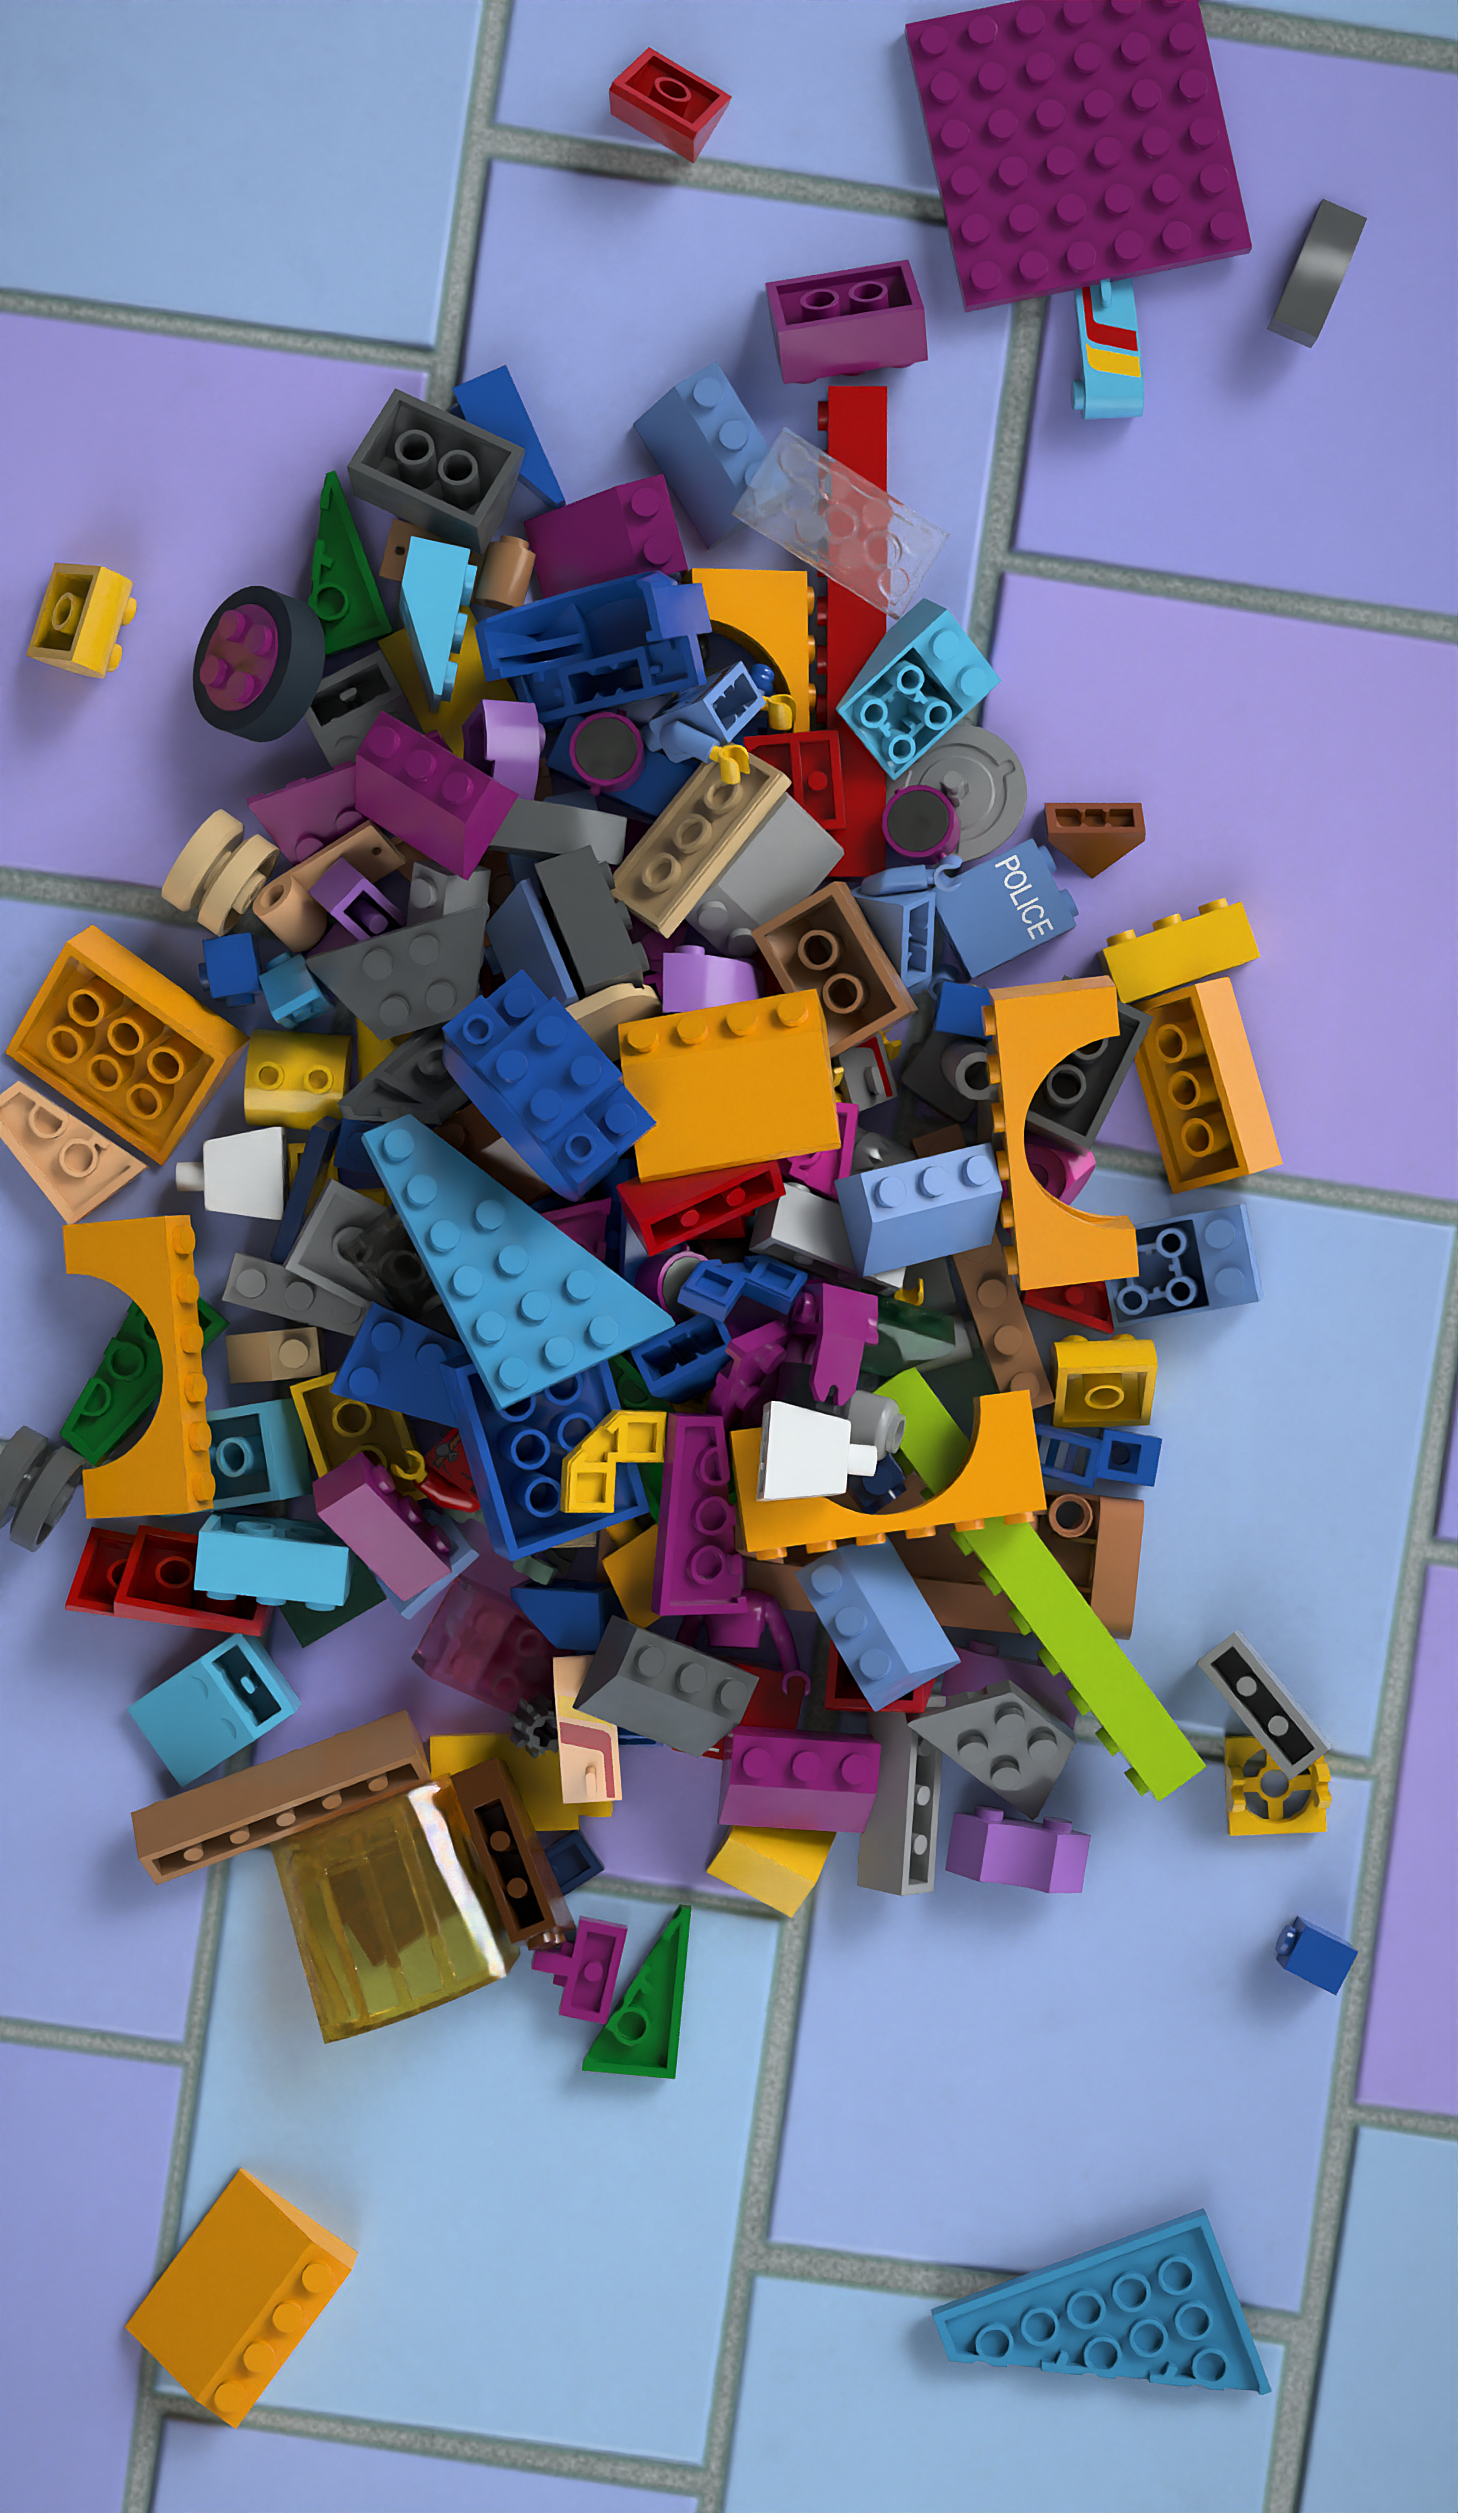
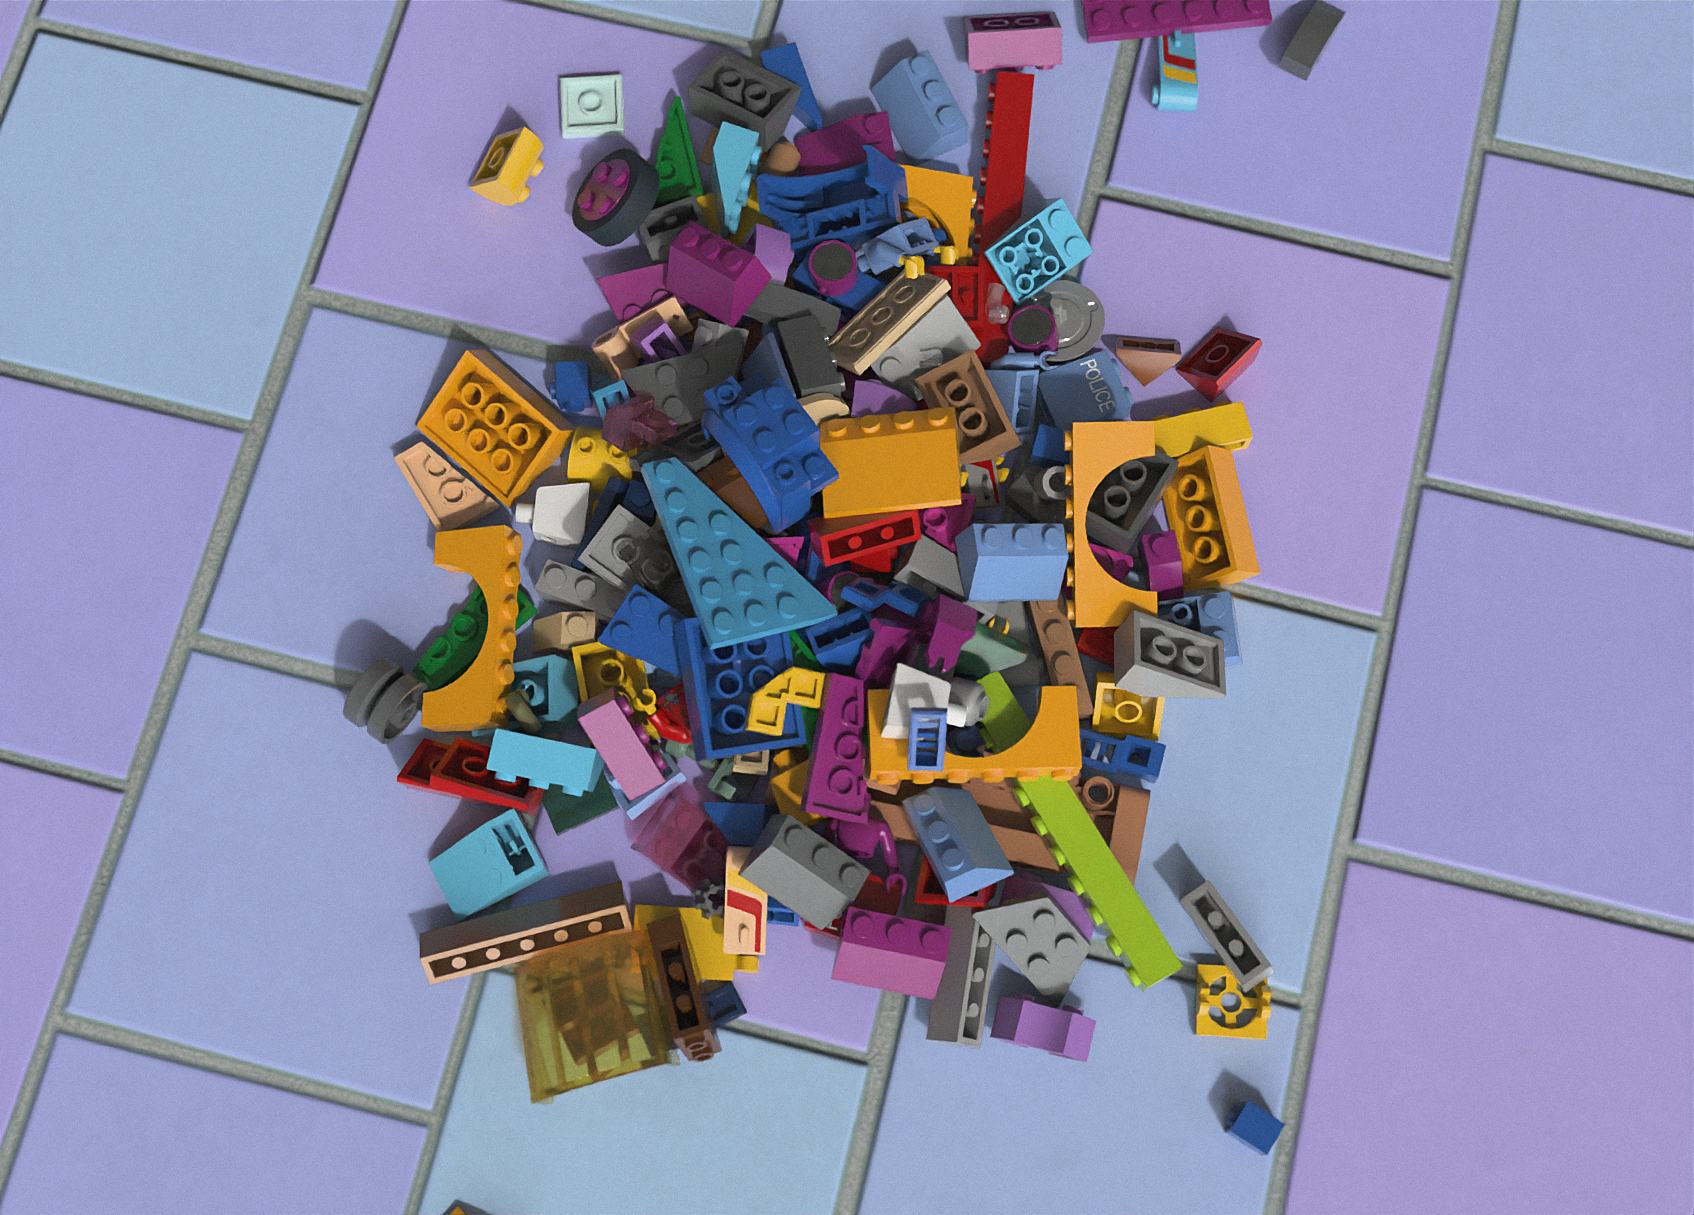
camera: 10 degrees right, 15 degrees down
tan wheel [161,809,281,937] -> none
magenta hinge [531,1916,628,2024] -> none
green wing [582,1904,691,2079] -> none
yellow slope [706,1825,837,1918] -> none
clear plate [731,426,950,621] -> none
none -> olive arm [505,689,543,735]
none -> light aqua tile [560,74,625,139]
none -> clear pink brick [601,394,678,453]
none -> slope [907,707,948,771]
none -> clear hand [919,346,950,368]
none -> clear arm [984,283,1009,324]
none -> light grey slope [1114,610,1226,699]
none -> magenta slope [1137,530,1184,602]
none -> red slope [1176,327,1262,403]

